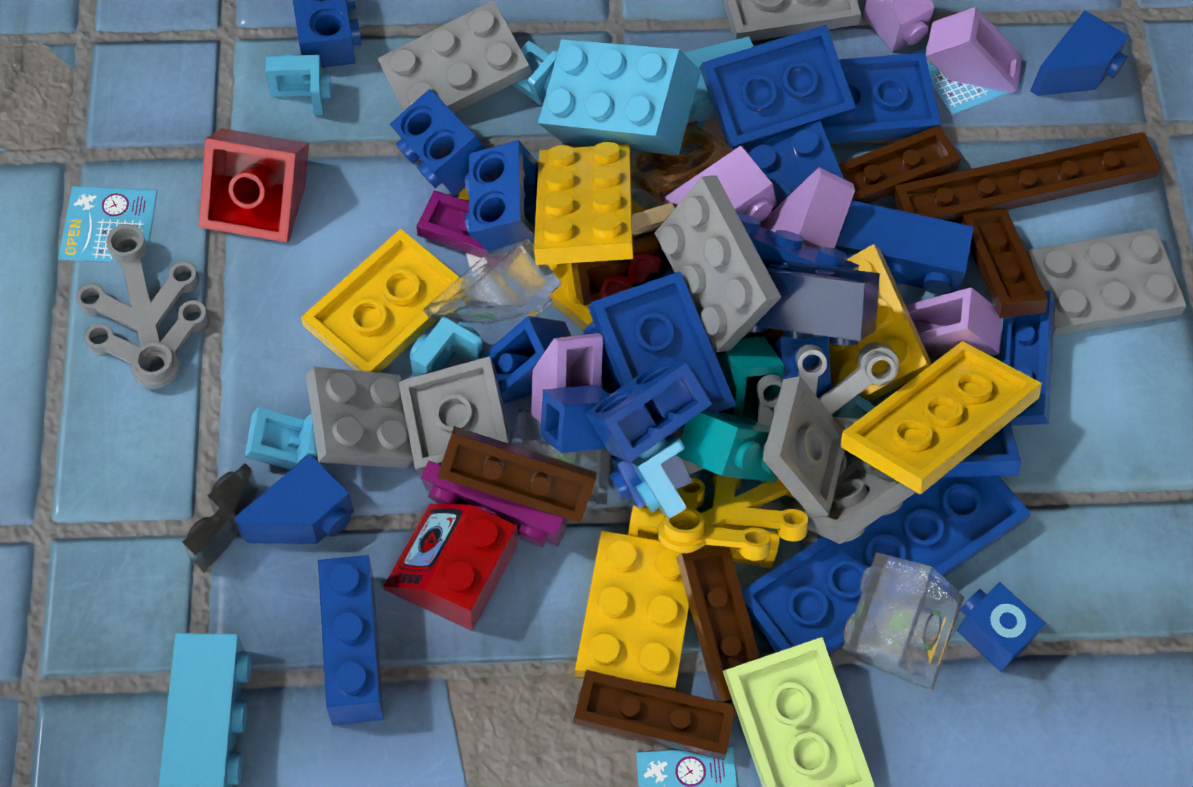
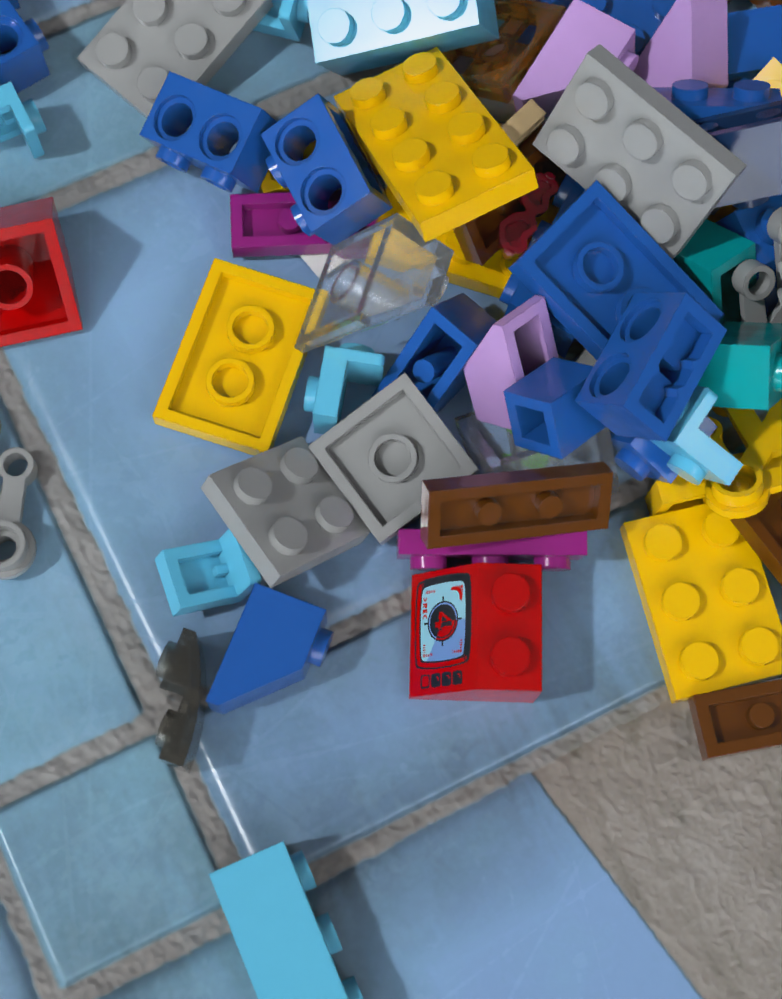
camera: 25 degrees left, 10 degrees up
blue brick [318,555,384,726] -> none

